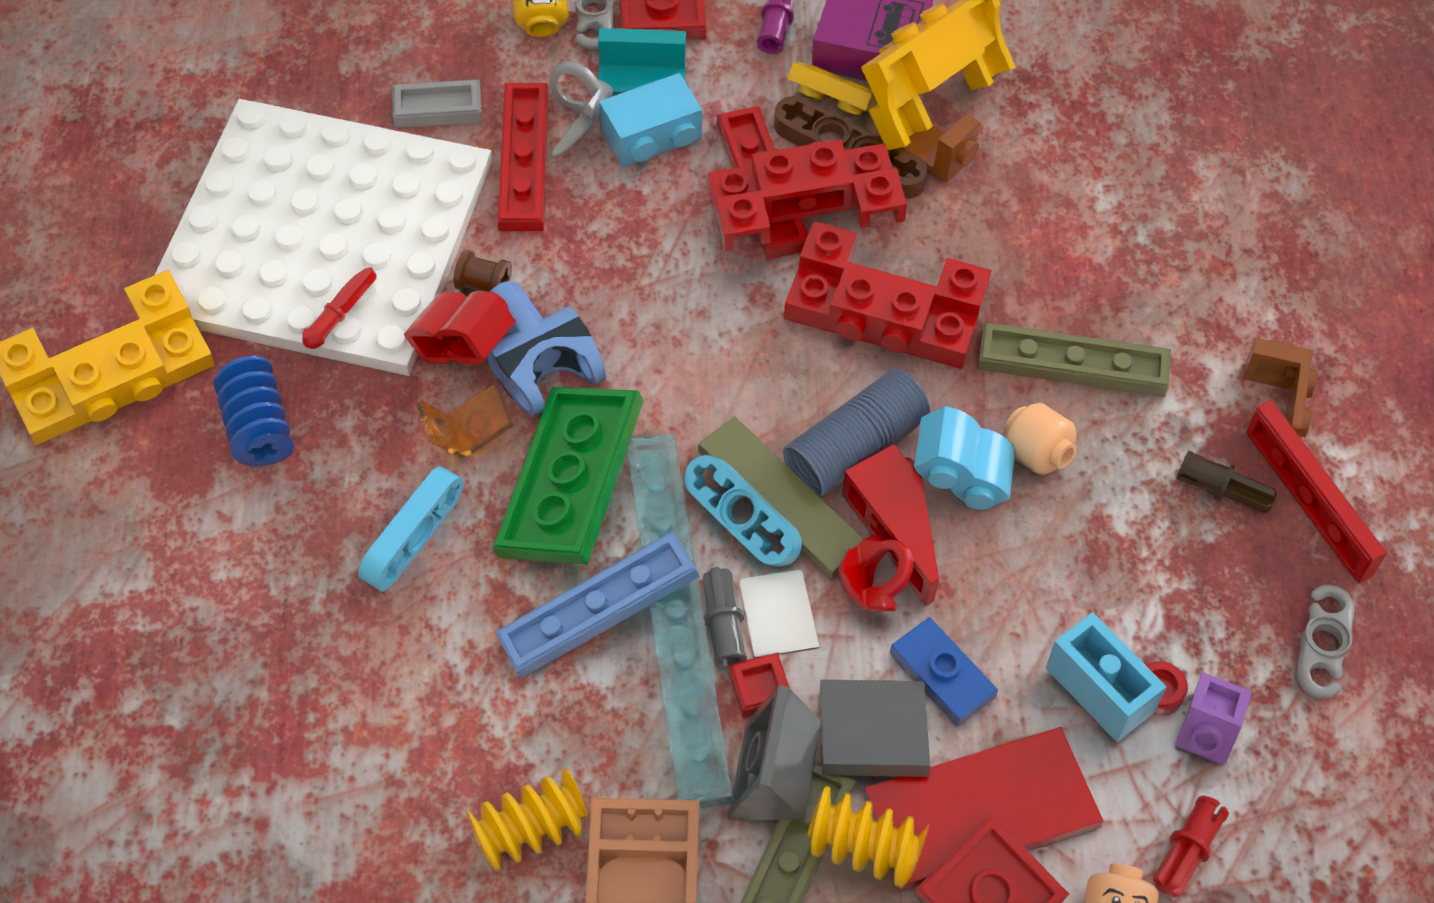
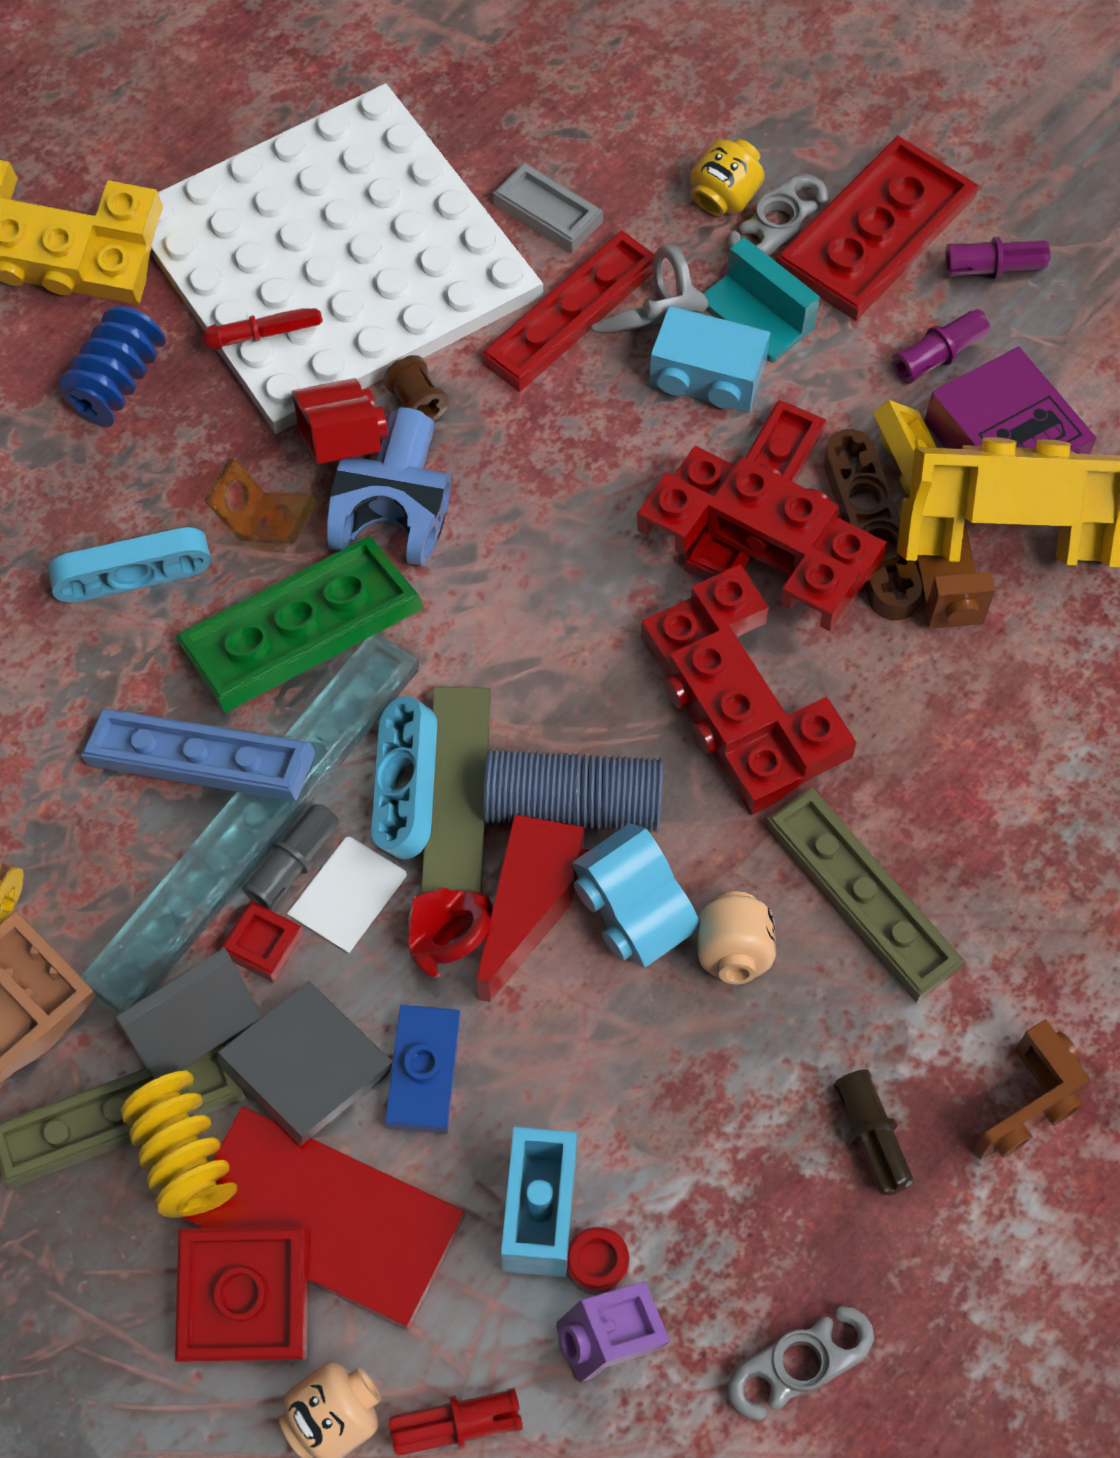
camera: 45 degrees right, 5 degrees up
red tile [1246,400,1387,583] -> none

